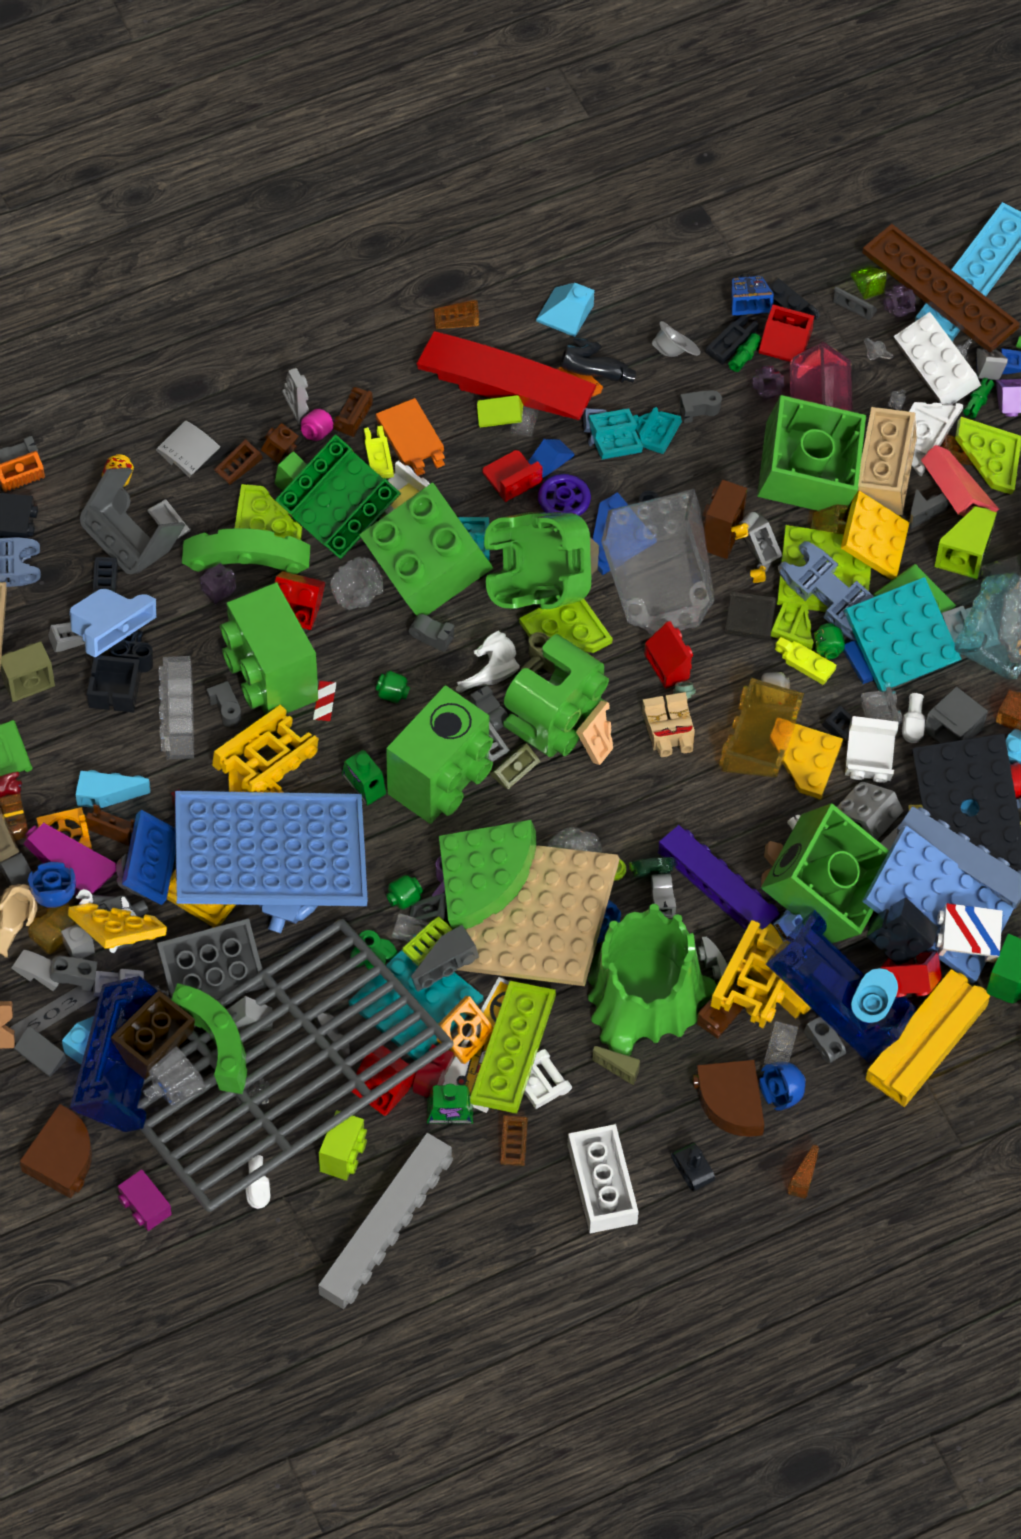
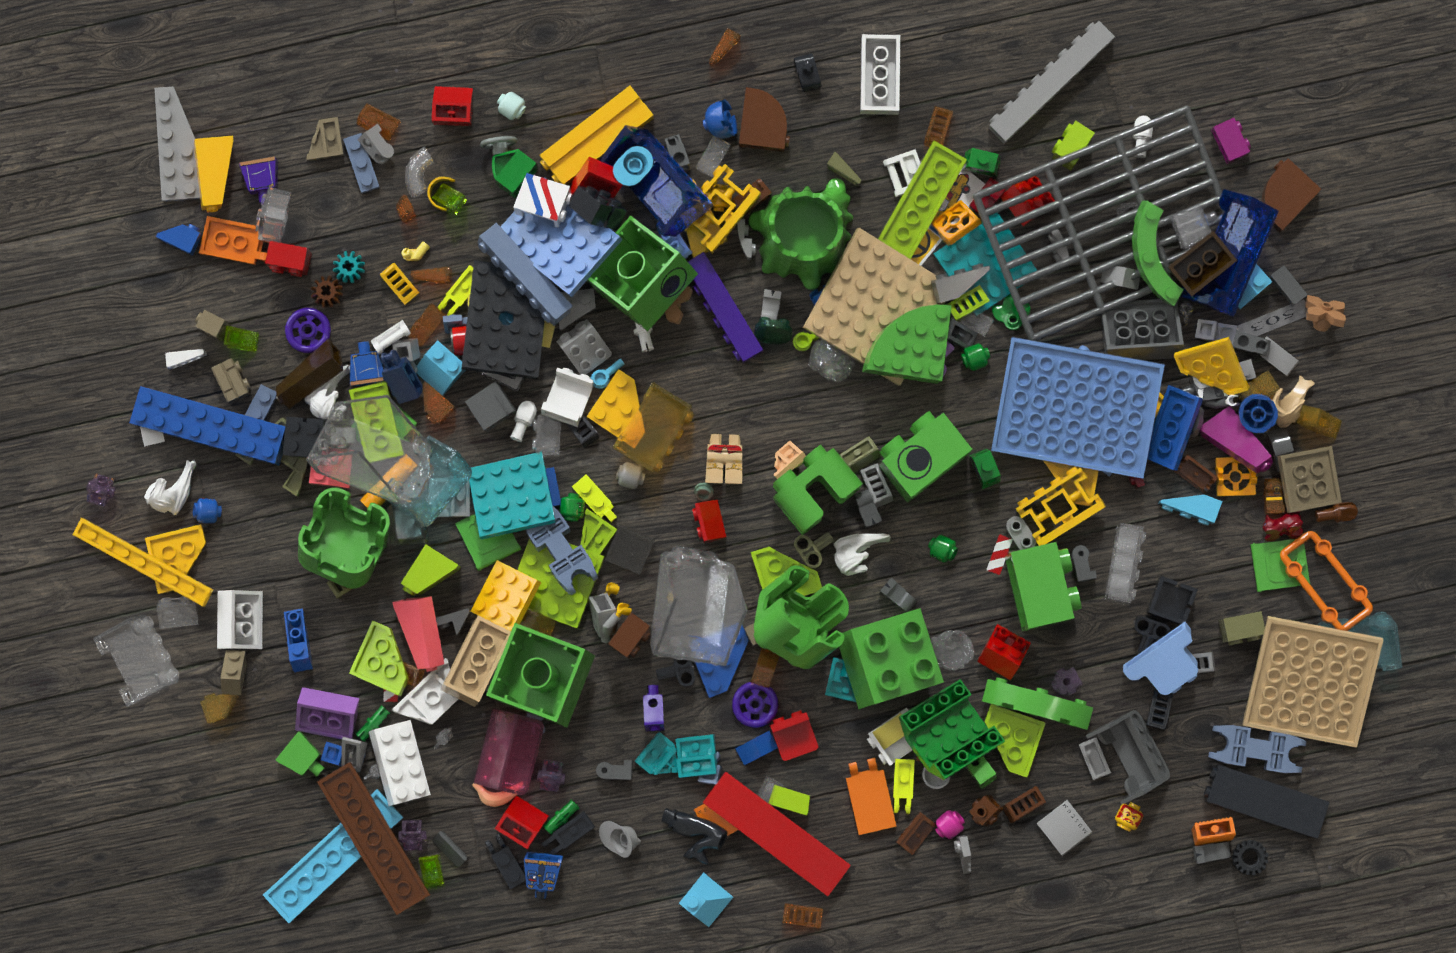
camera: 165 degrees left, 25 degrees up
clear piece [864,338,894,360] -> none
none -> medium azure plate [591,359,625,389]
none -> torso [643,685,665,732]
none -> light grey plate [1006,516,1036,550]

